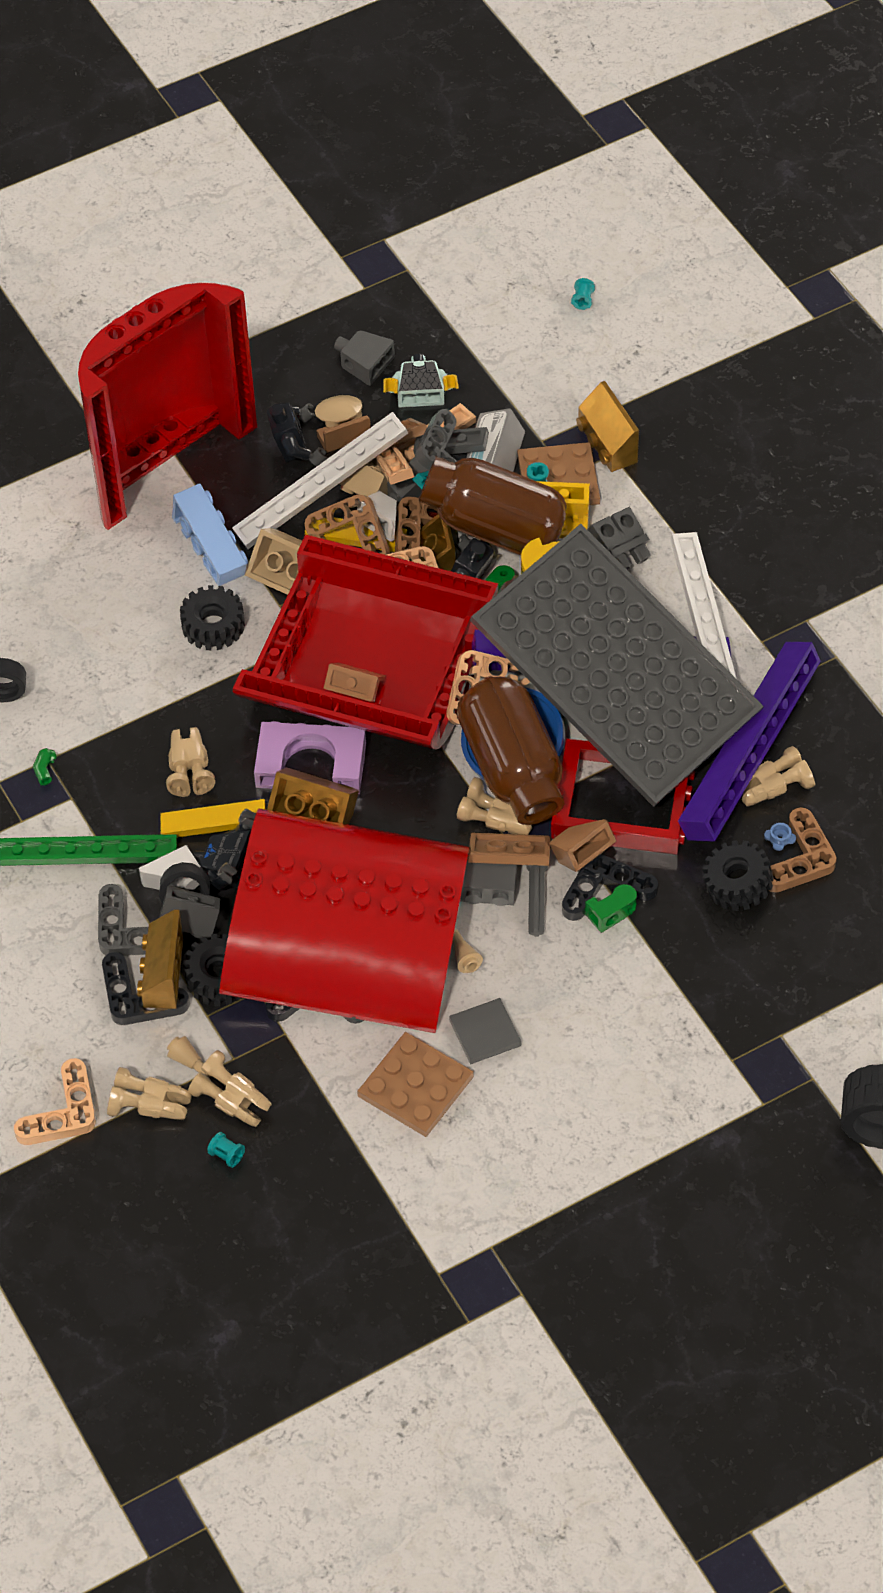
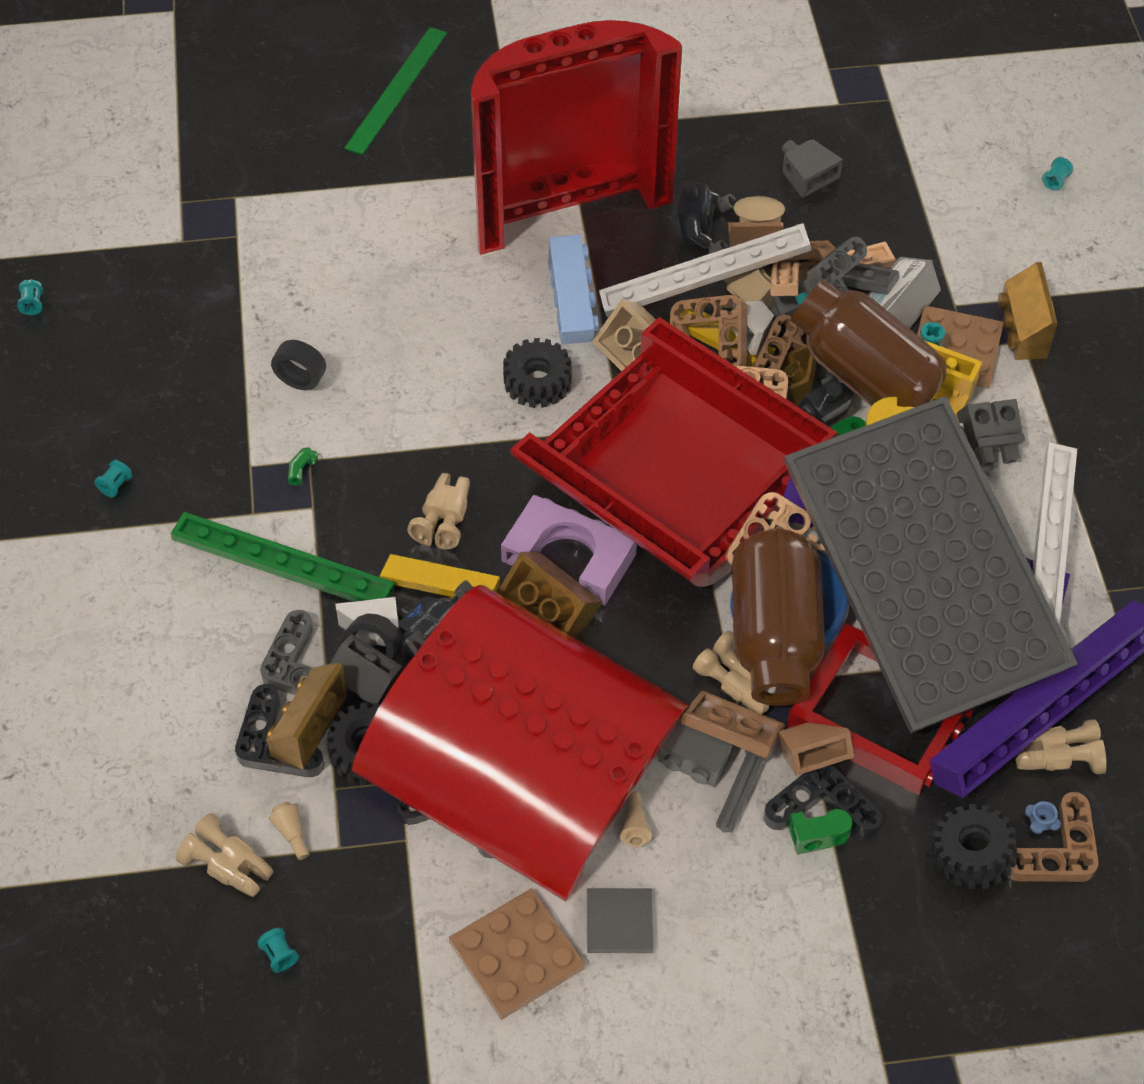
camera: 20 degrees right, 0 degrees up
light nougat beam [14,1058,96,1145] -> none
tan piece [188,1050,271,1127] -> none
medium nougat panel [324,663,385,702] -> none
torso [383,354,459,407] -> none

